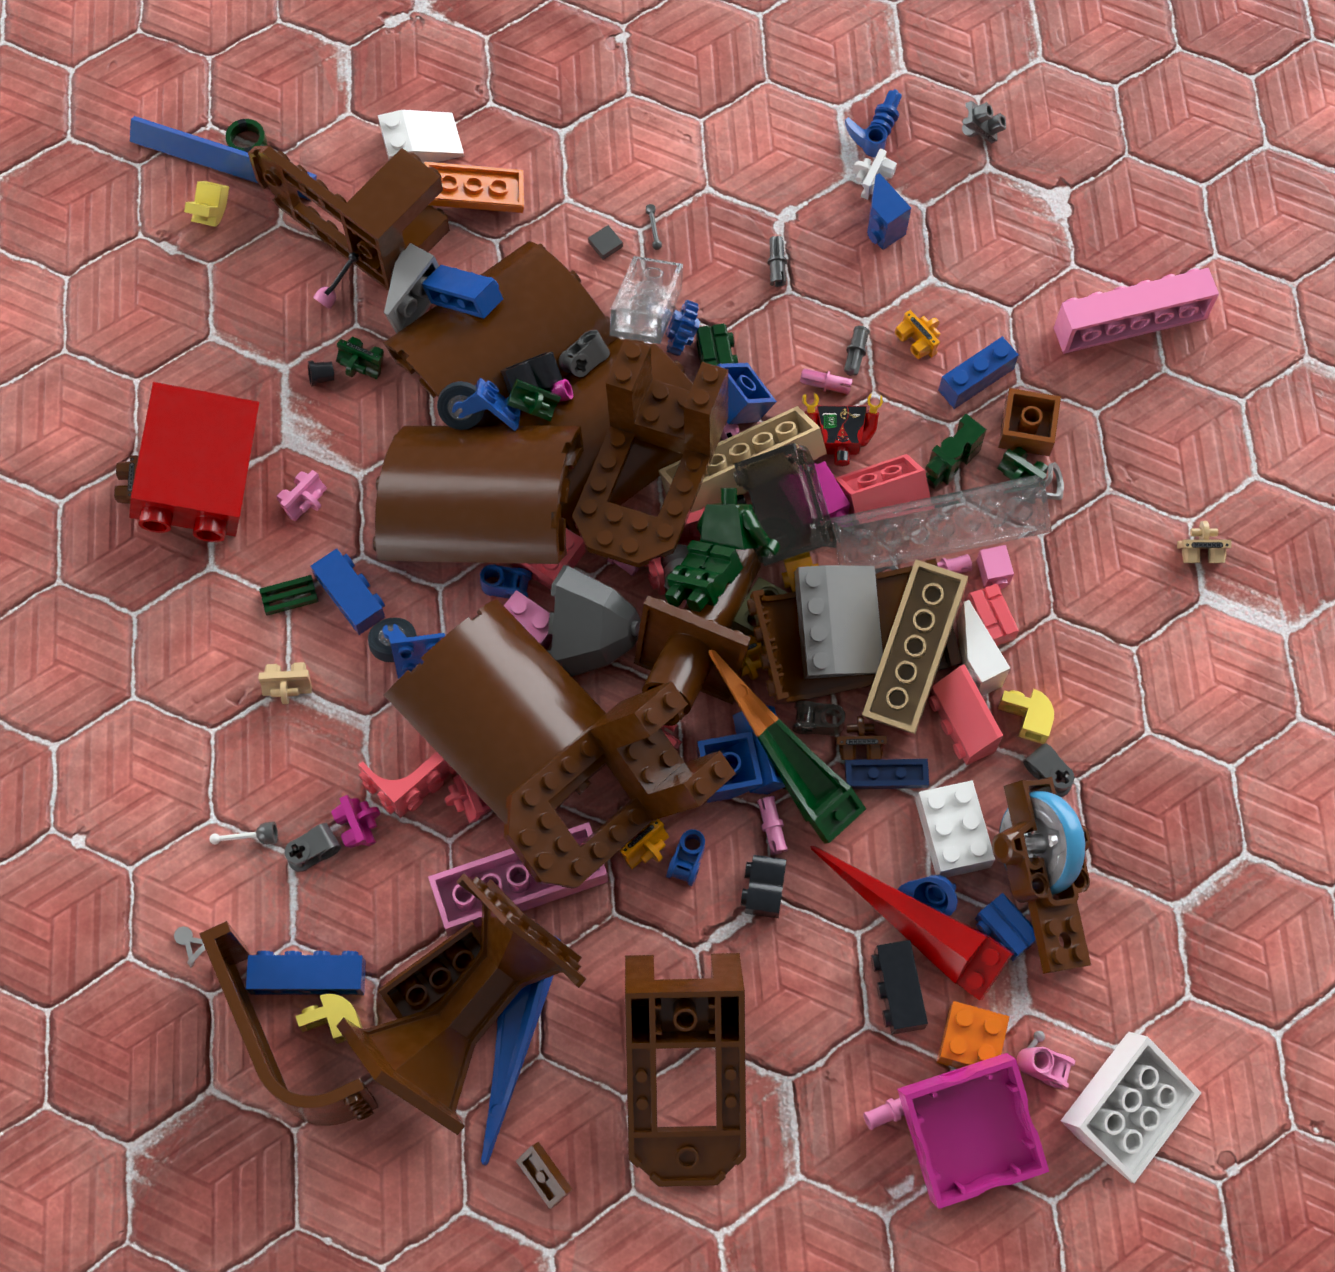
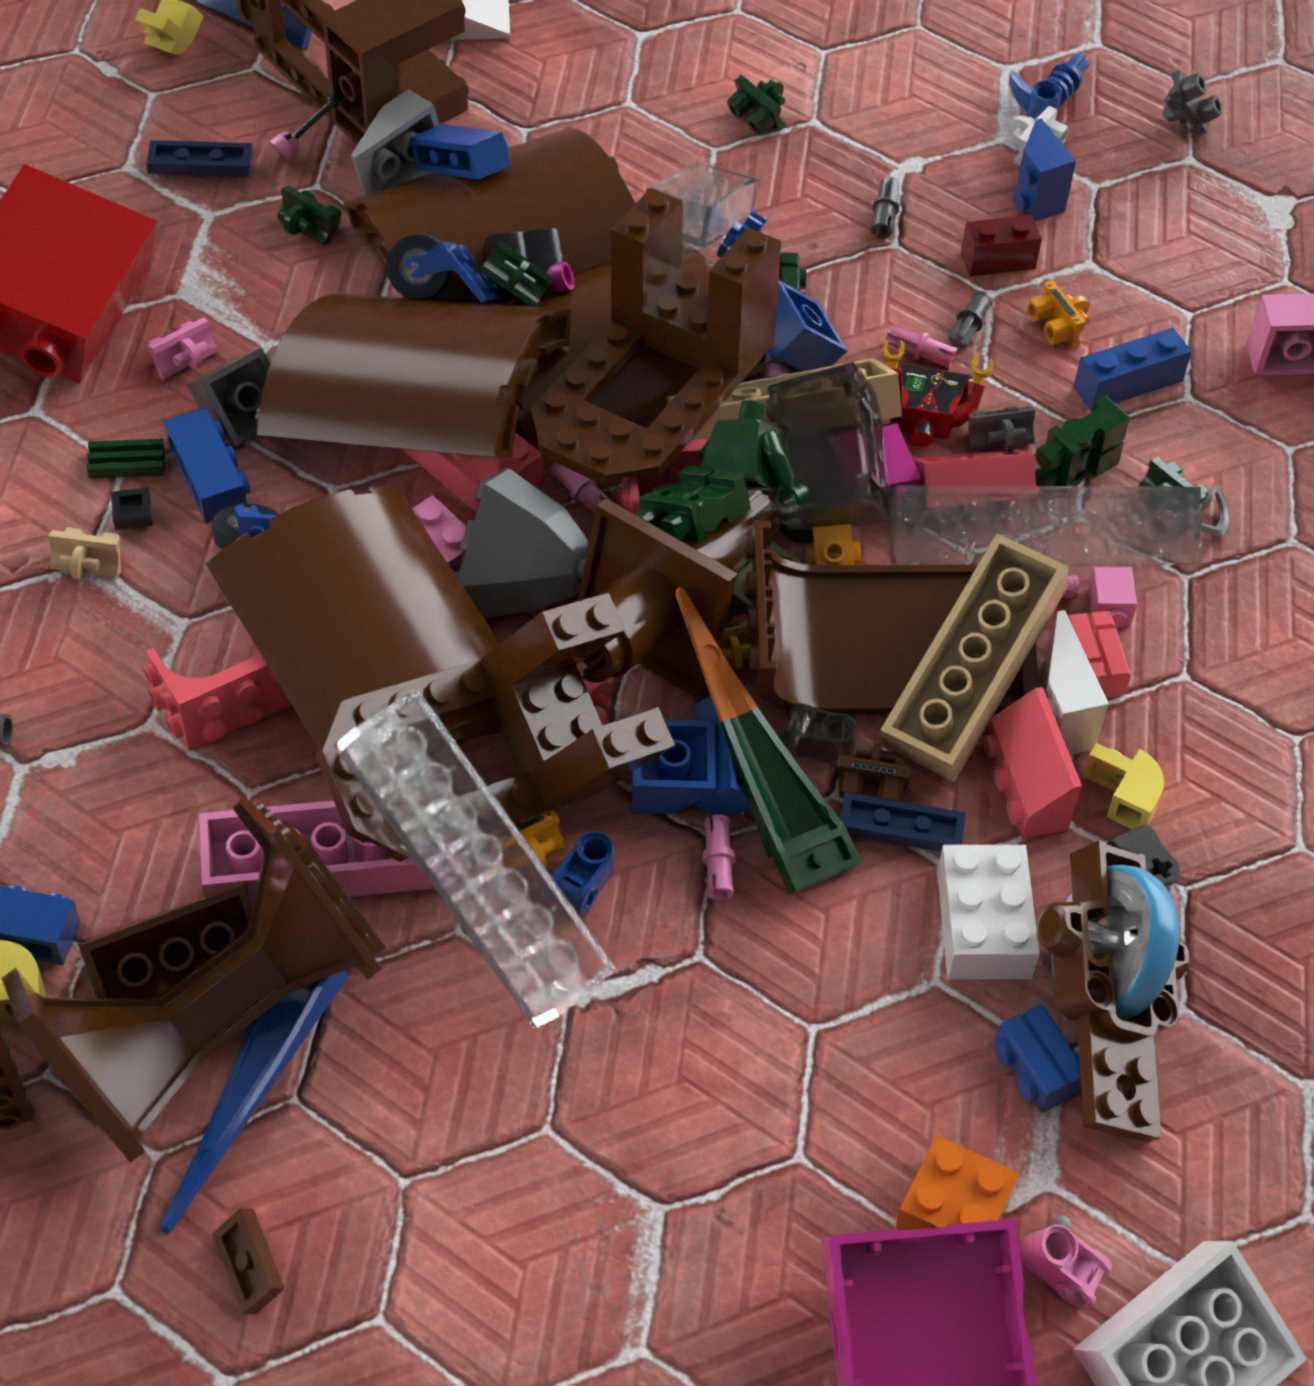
camera: 10 degrees right, 15 degrees down
dark grey piece [285,823,341,872] -> none
black piece [307,360,334,387] -> none
dark pink hips [331,795,380,848] -> none
orange tile [424,162,524,213] -> none
coral hips [444,774,492,824] -> none
blue piece [480,564,533,599] -> none
dark grey piece [559,330,610,377] -> none
dark grey tile [588,225,623,260] -> none
reddish brown bracket [625,953,746,1187] -> none
dark grey hinge [646,204,662,250] -> none
black brick [741,855,787,919] -> none
light grey slope [794,565,883,679] -> none
red plate [810,846,1014,1001] -> none
bright pink pin [863,1098,905,1130] -> none
black brick [871,940,928,1035] -> none
blue piece [898,875,958,916] -> none
dark orange brick [998,388,1061,457] -> none
none -> black plate [111,487,153,530]
none -> dark blue plate [146,140,253,176]
none -> dark grey slope [186,347,270,447]
none -> clear brick [334,687,617,1029]
none -> dark green hips [727,75,786,135]
none -> dark red brick [961,215,1042,277]
none -> dark grey hips [968,406,1035,452]

